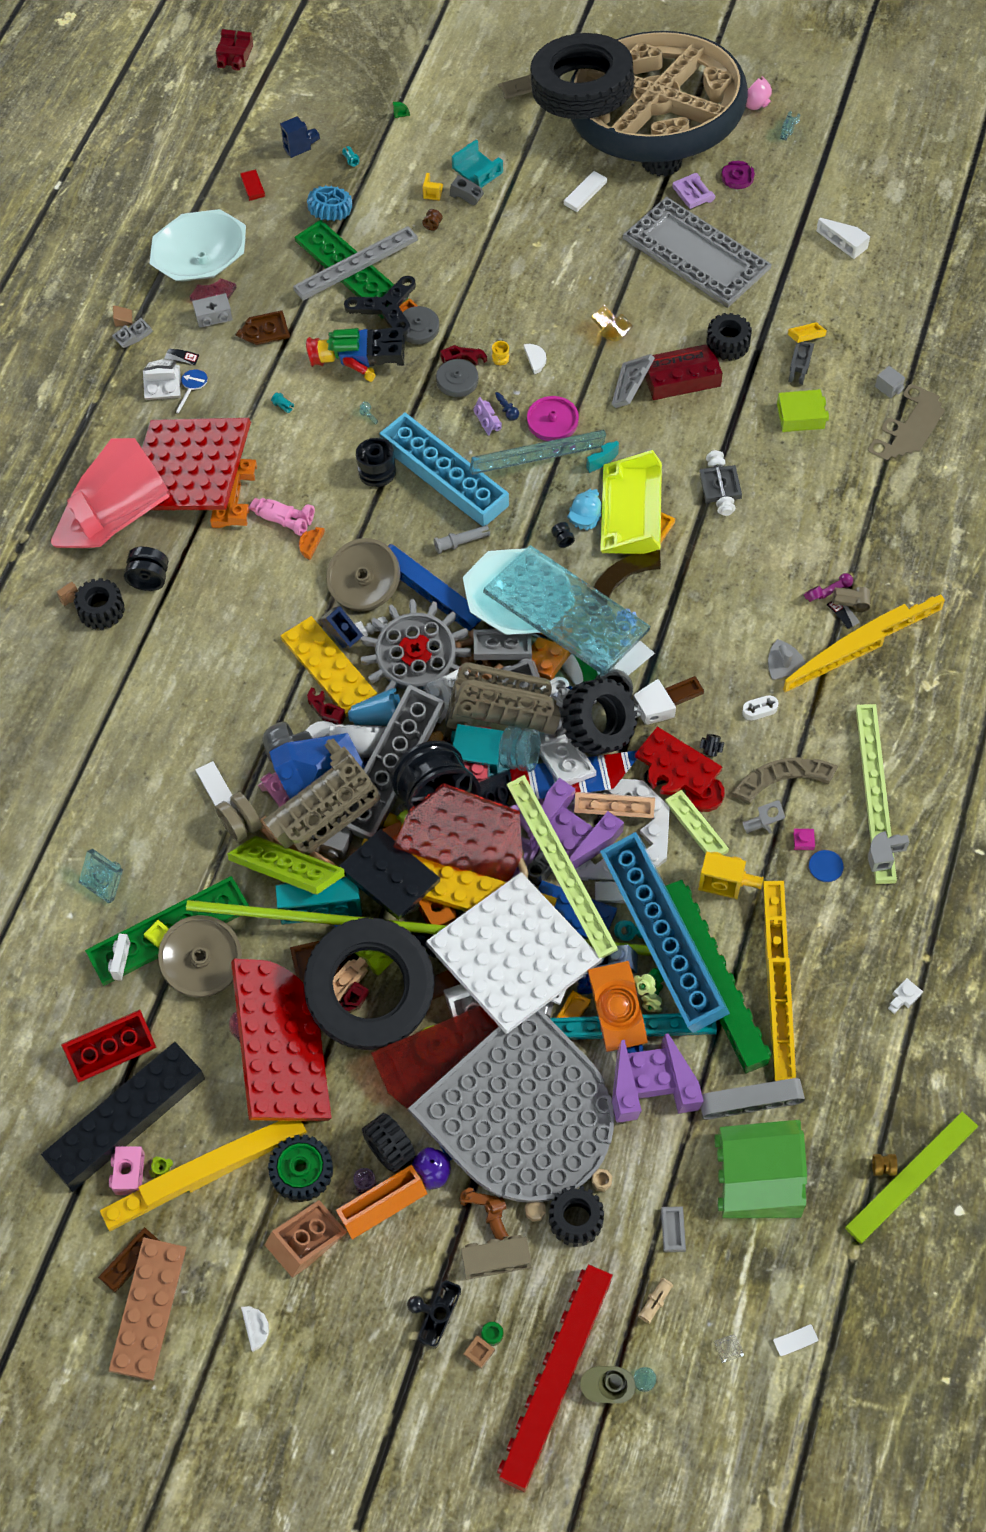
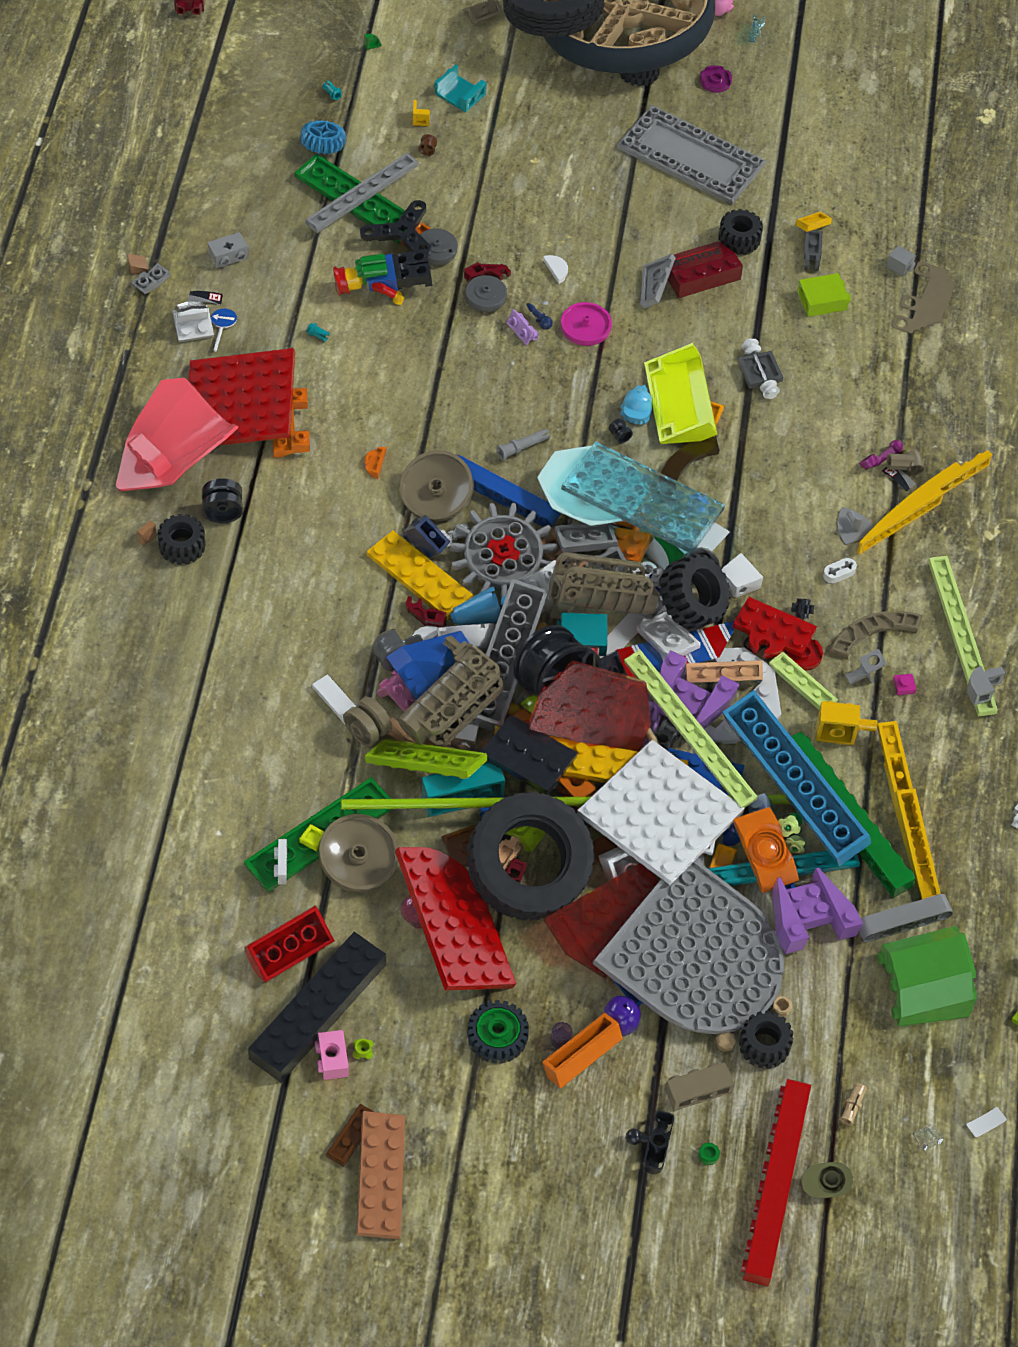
camera: 15 degrees left, 5 degrees down
clear light blue plate [78,849,123,903] -> none
yellow slope [100,1121,307,1231] -> none
light aqua piece [150,209,246,281] -> none
clear pink tile [189,278,237,301] -> none
reddish brown tile [235,310,290,345] -> none
red tile [240,169,265,201] -> none
white tile [241,1306,269,1352] -> none
bright pink piece [249,498,315,536] -> none
nougat slope [265,1200,347,1278] -> none
dark blue hinge [280,116,320,158] -> none
black wheel [356,438,396,487] -> none
clear light blue hand [360,401,378,424] -> none
black tyre [362,1113,415,1172] -> none
medium azure brick [379,413,509,526] -> none
dark grey leg [449,175,484,205] -> none
dark orange pin [459,1188,509,1241] -> none
medium nougat plate [463,1336,495,1369] -> none
clear light blue tile [470,430,606,475] -> none
yellow wheel [492,341,509,366] -> none
clear light blue wheel [499,726,541,772] -> none
white tile [564,171,607,212] -> none
teal slope [586,441,619,473] -> none
clear yellow brick [591,305,633,341] -> none
white tile [595,882,626,903] -> none
teal plate [614,920,643,941] -> none
clear light blue tile [634,1367,656,1392] -> none
light grey tile [661,1207,686,1252] -> none
reddish brown tile [665,676,704,706] -> none
lavender plate [672,173,716,209] -> none
blue piece [809,850,844,882] -> none
white slope [816,218,870,259] -> none

